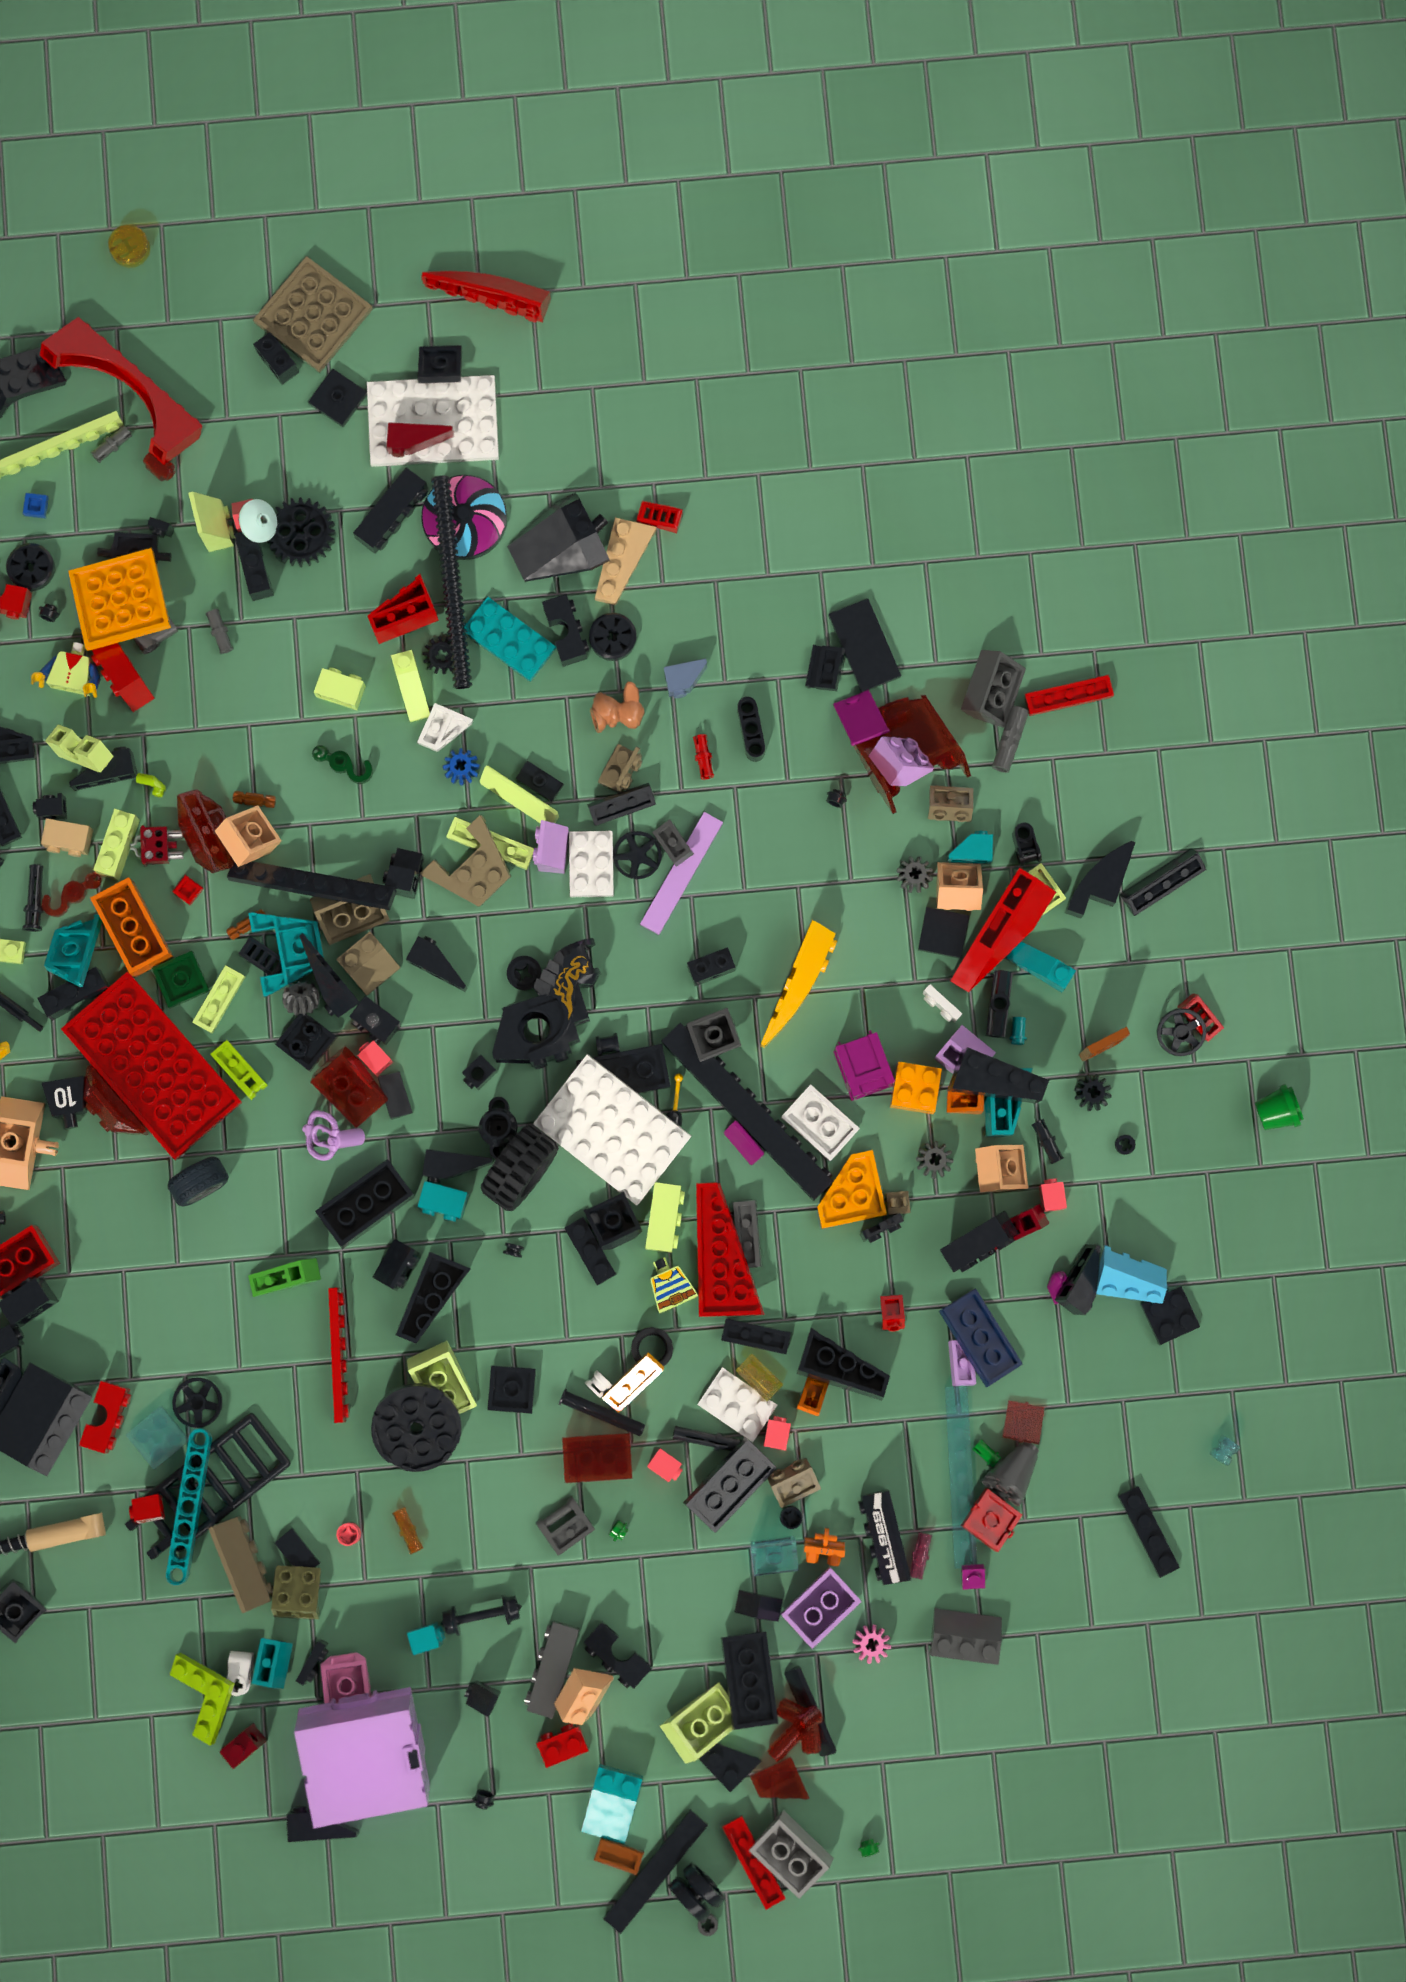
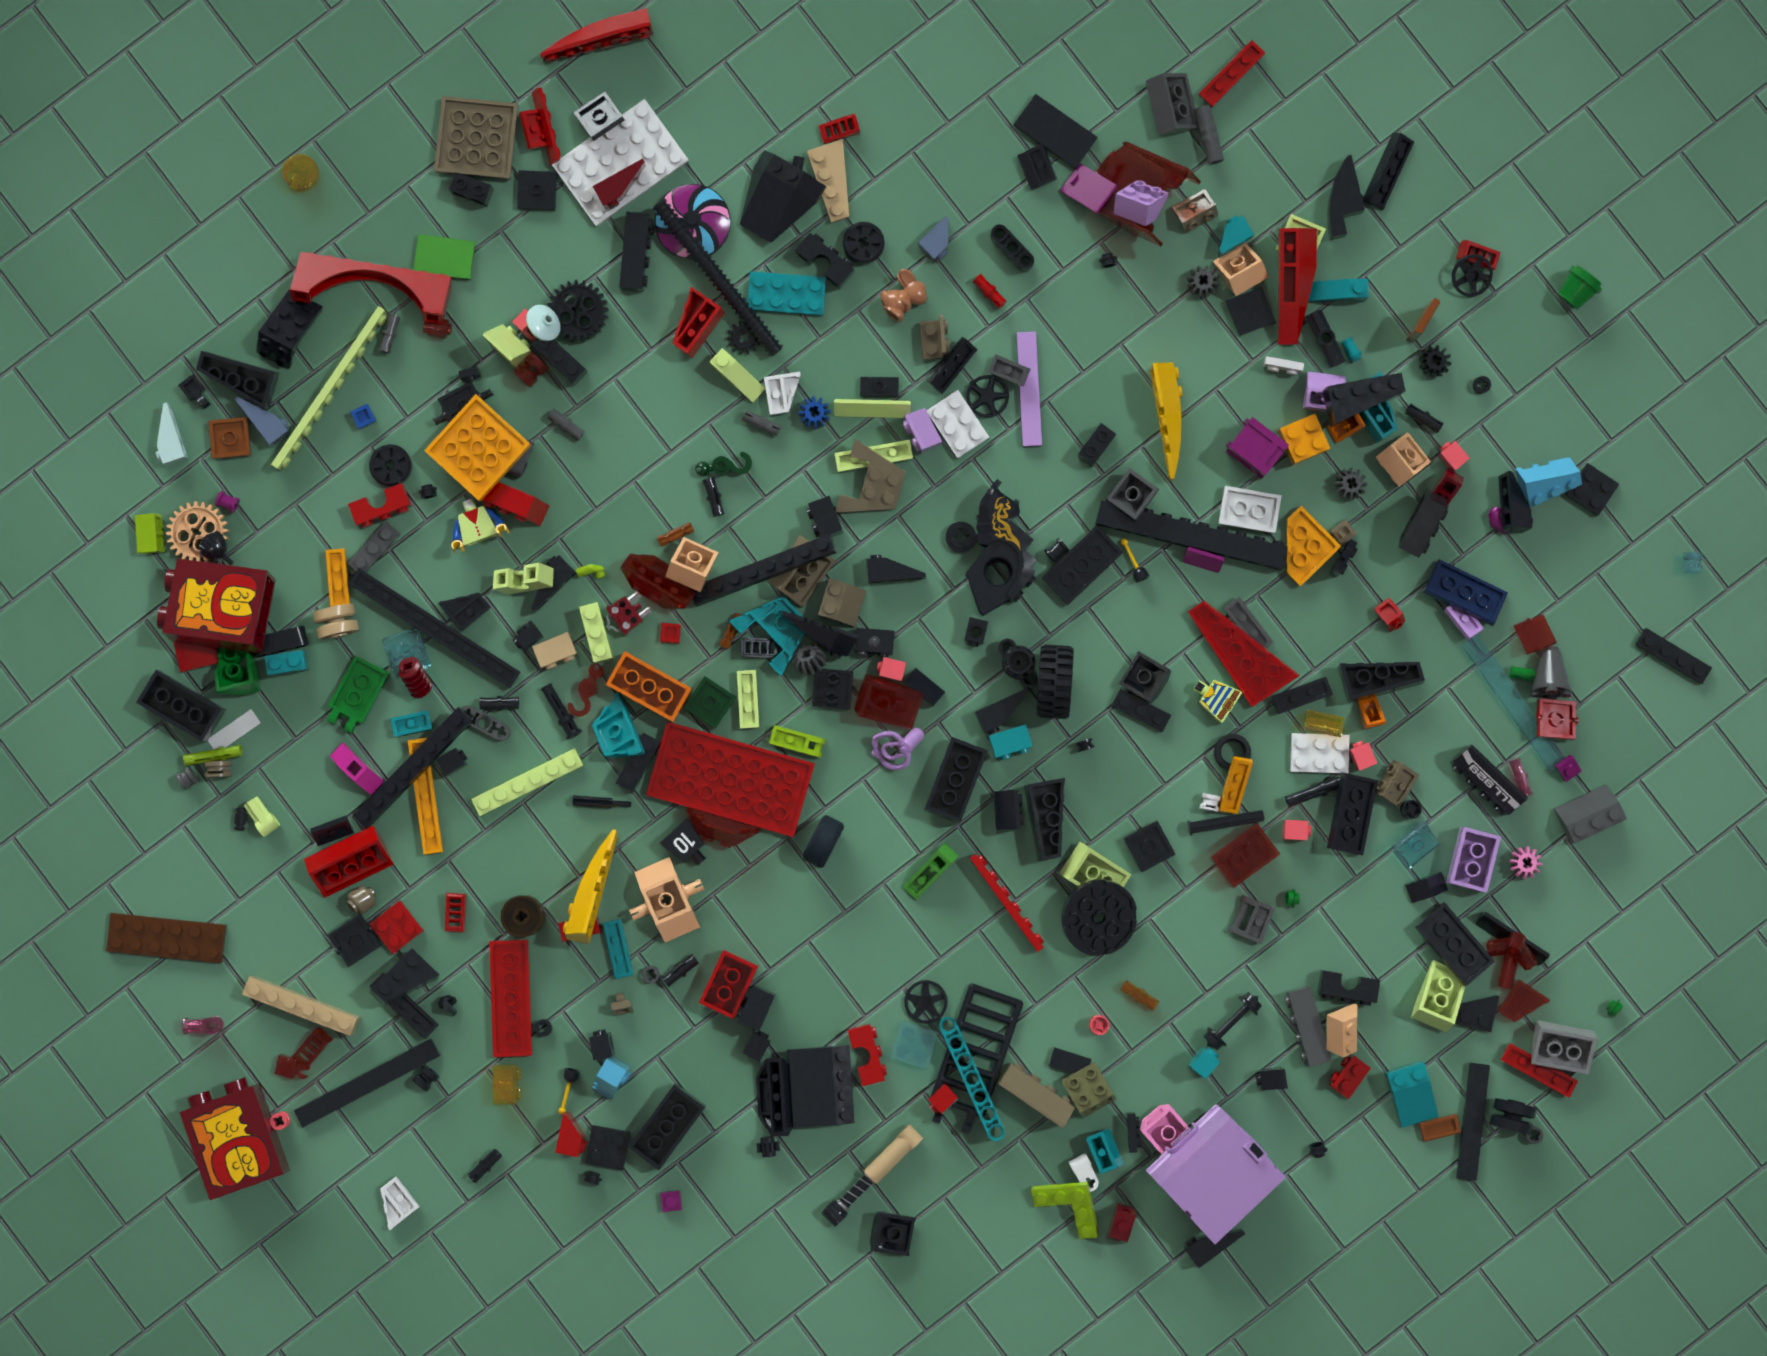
camera: 30 degrees left, 5 degrees up
yellowish green brick [314,667,366,710] -> none
white plate [533,1054,691,1205] -> none
yellowish green brick [645,1182,685,1253] -> none
orange hips [804,1528,845,1566] -> none
black piece [1012,823,1042,867] -> none
none -> bright green tile [413,234,476,280]
none -> clear red wheel [513,352,549,388]
none -> red bracket [519,87,561,165]
none -> black pin [703,477,725,517]
none -> dark grey pin [742,410,781,436]

